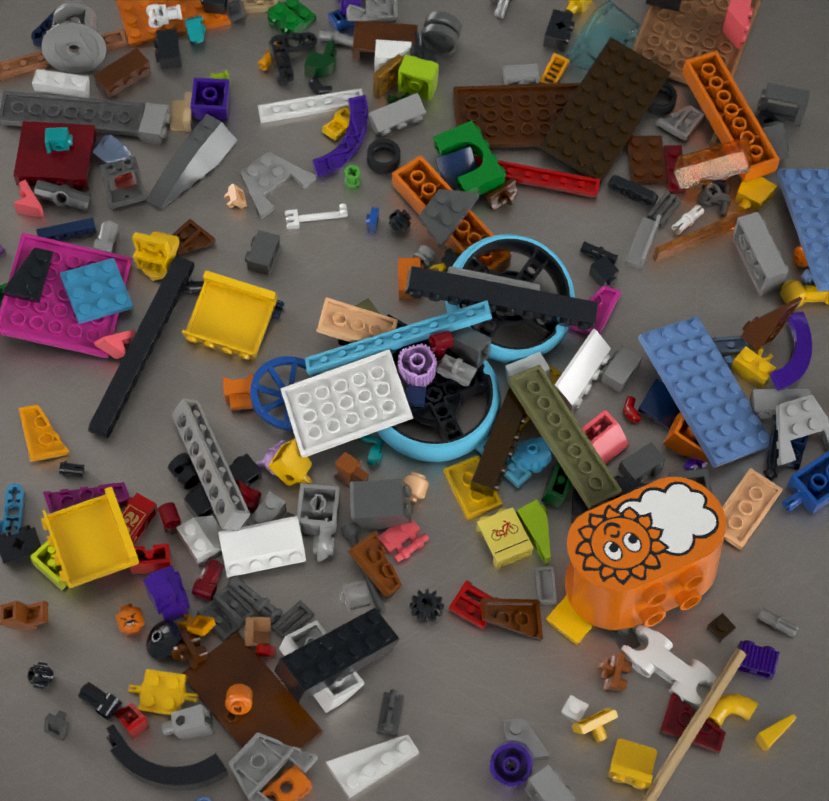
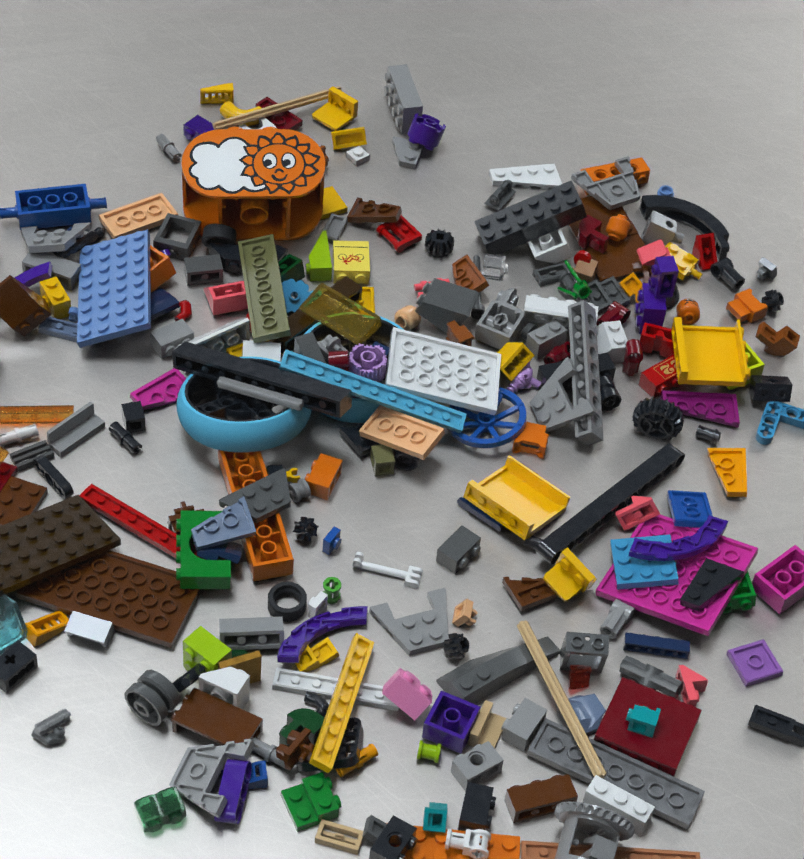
camera: 160 degrees left, 15 degrees down
none -> sand blue wing [191,496,256,551]
none -> reddish brown hips [276,728,315,771]
none -> clear yellow slope [299,282,381,345]
none -> white plate [308,591,328,618]
none -> yellow plate [309,633,375,773]
none -> bright pink brick [382,668,432,720]
none -> black gear [443,633,469,659]
none -> light grey brick [451,741,504,791]
none -> tan axle [517,620,607,779]
none -> light grey wing [530,357,597,433]
none -> green plant [557,260,592,299]
none -> dark red brick [577,215,609,254]
none -> dark purple tile [629,515,728,561]
none -> black gear [632,396,684,441]
none -> coral slope [636,240,671,265]
none -> blue tile [667,490,713,528]
none -> orange piece [726,288,768,323]

